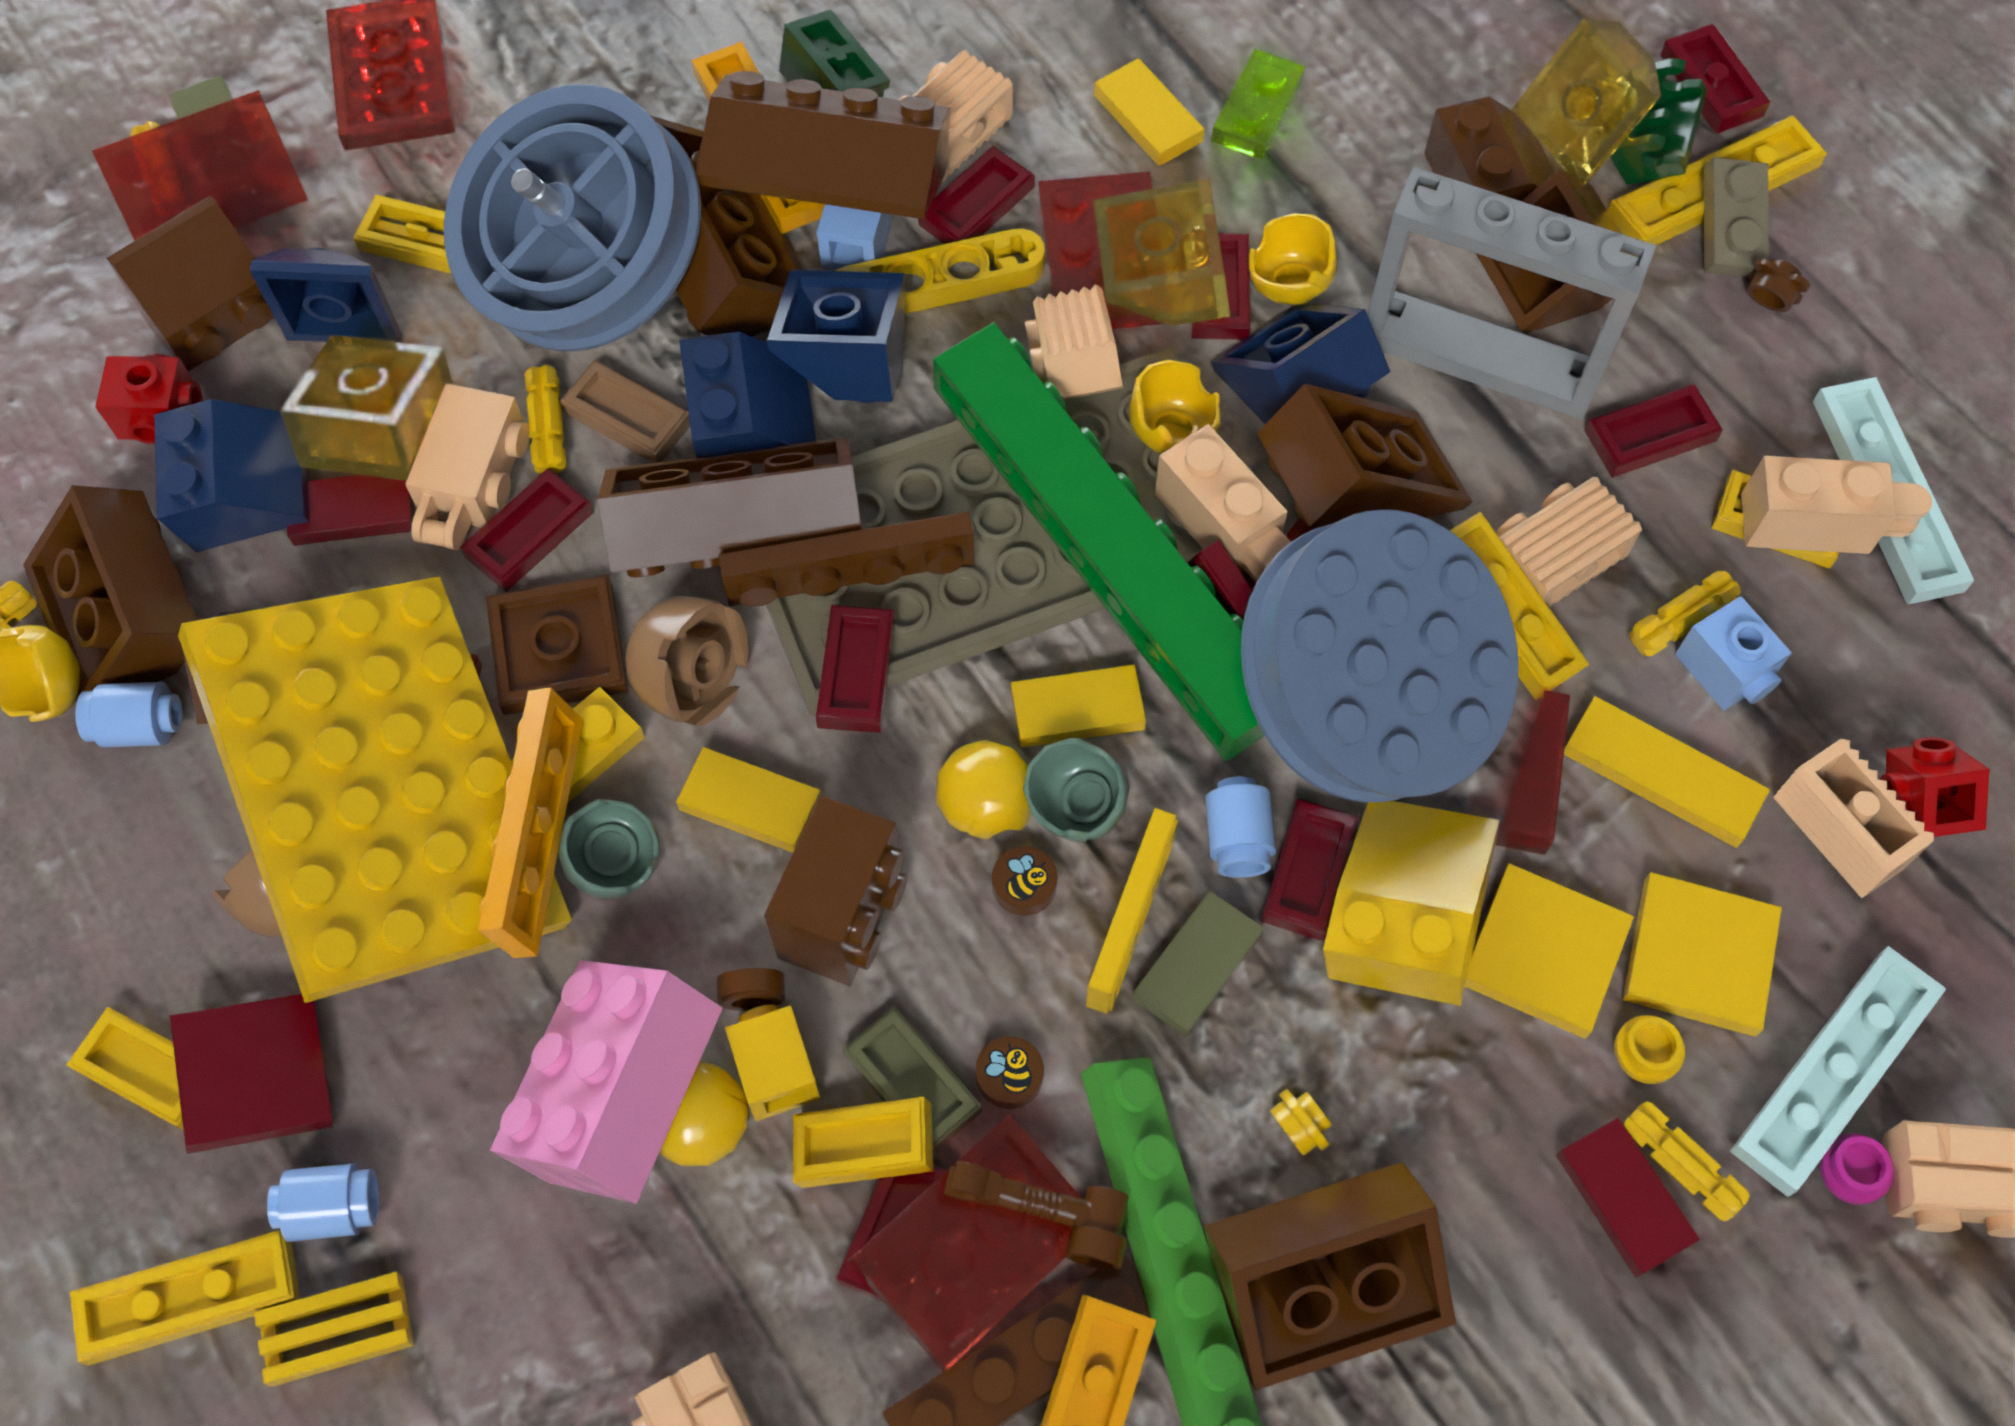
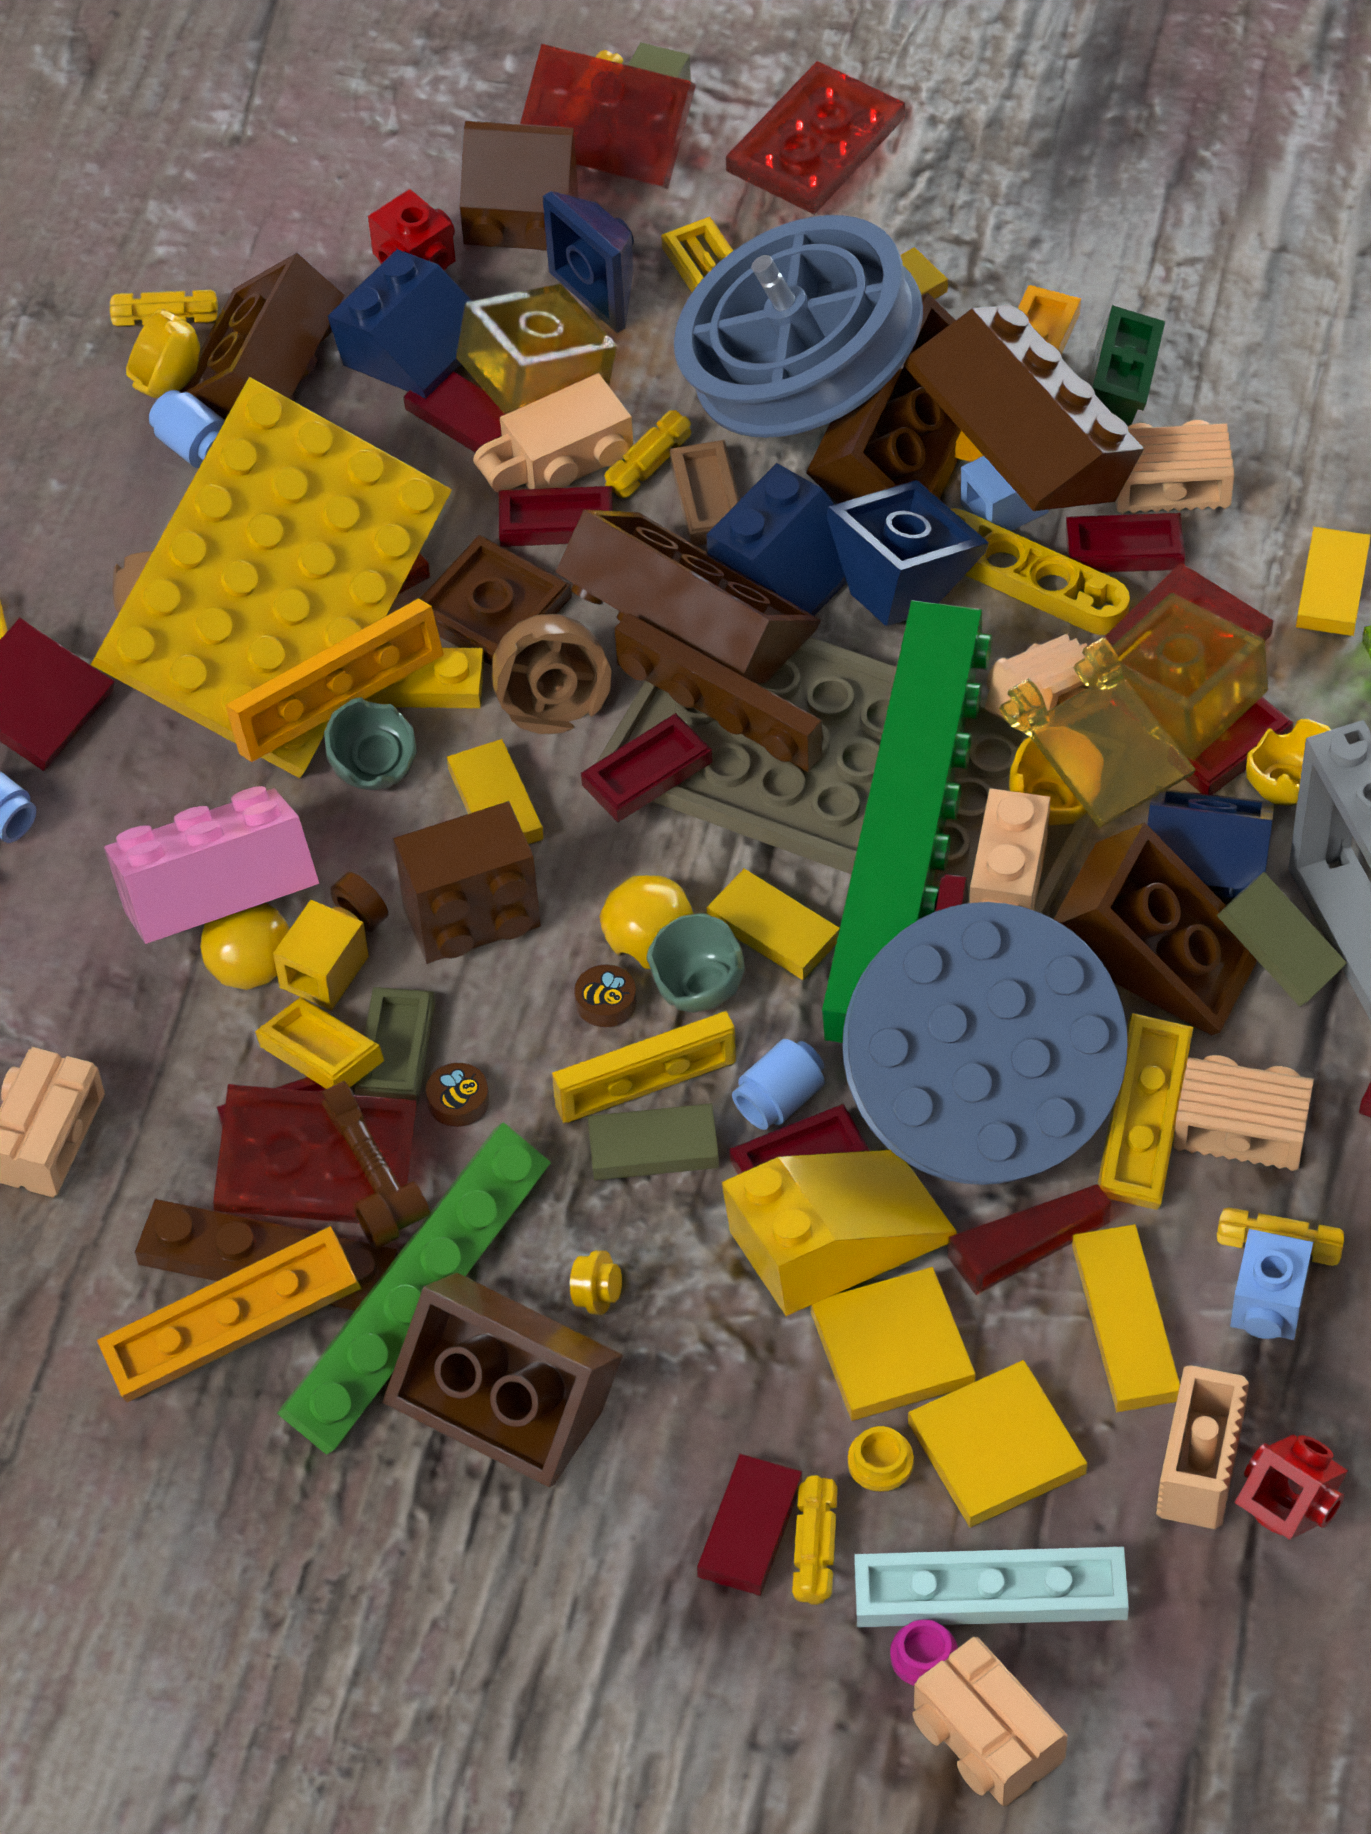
camera: 50 degrees right, 10 degrees down
none -> clear yellow flag [999,637,1196,828]
none -> olive tile [1217,872,1347,1007]

